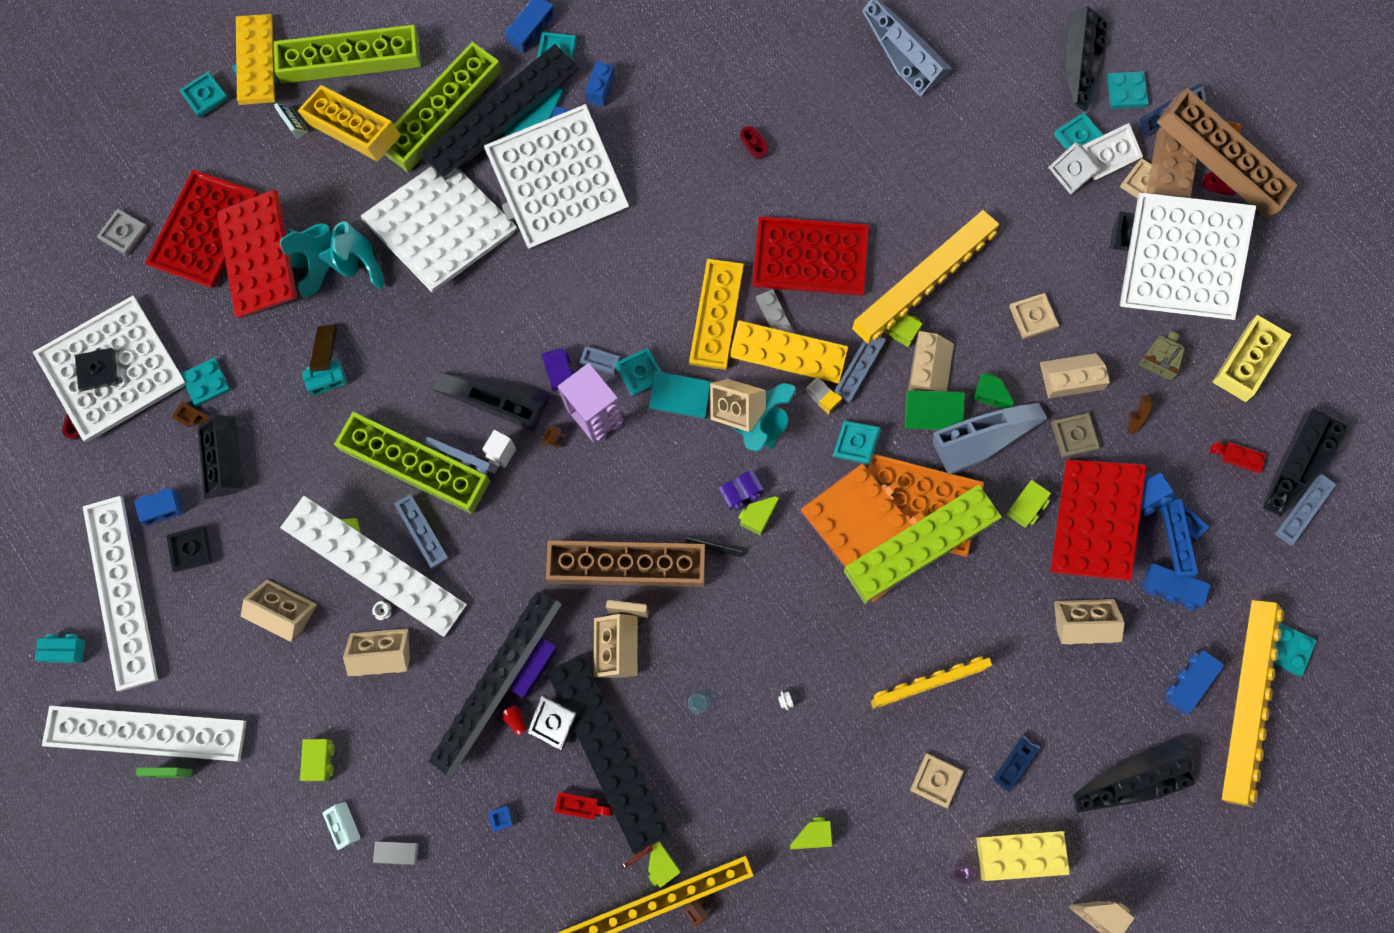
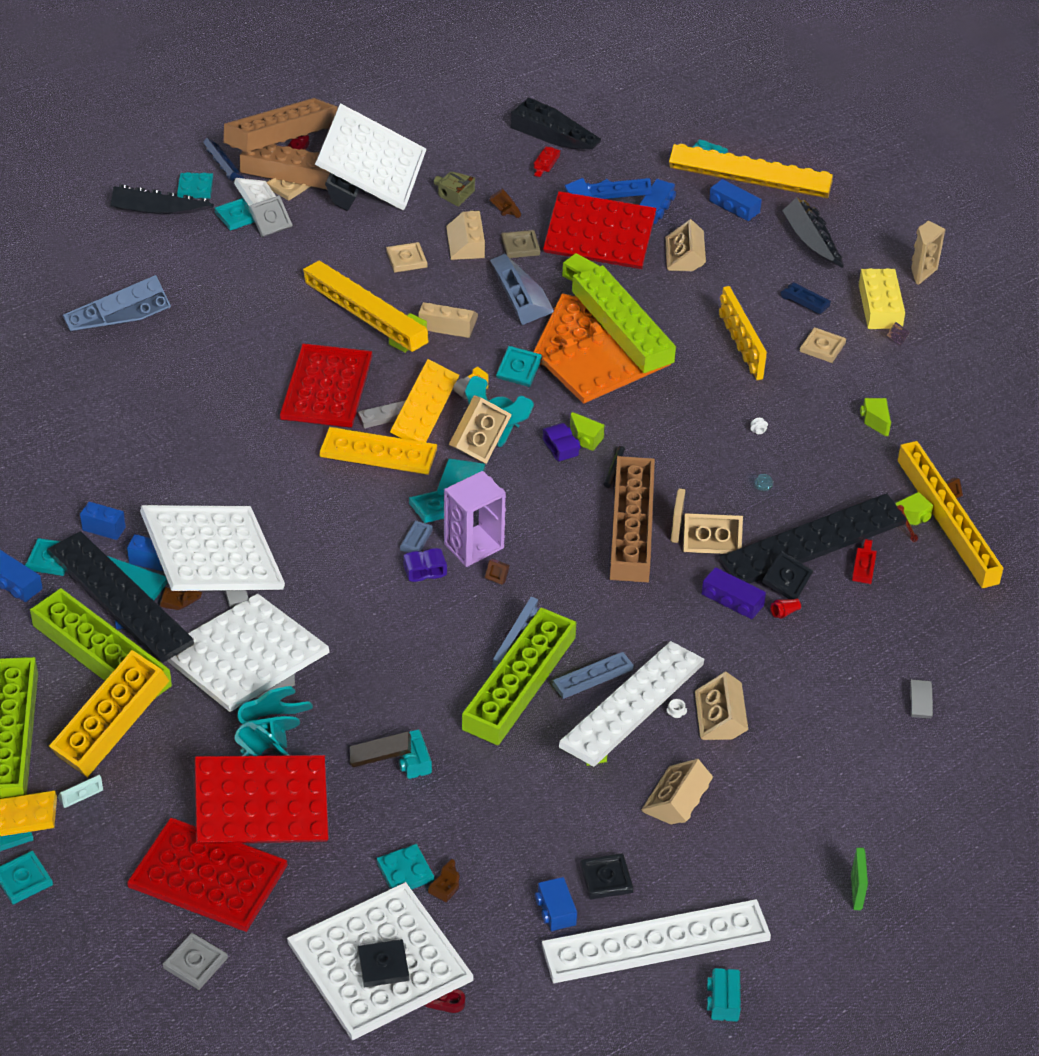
camera: 95 degrees left, 30 degrees down
white plate [42,706,247,762] -> none
black slope [197,415,244,499] -> none
lime brick [300,739,335,781] -> none
light aqua slope [323,802,360,850] -> none
black plate [429,591,562,778] -> none
black wedge [432,373,550,431] -> none
white brick [482,430,516,468] -> none
blue plate [488,806,514,832] -> none
dark red plate [740,126,768,159] -> none
sand blue plate [834,337,886,404] -> none
green tile [904,390,965,430] -> none
green slope [972,373,1014,409] -> none
light yellow brick [1212,315,1291,402] -> none
sand blue plate [1274,473,1336,546] -> none

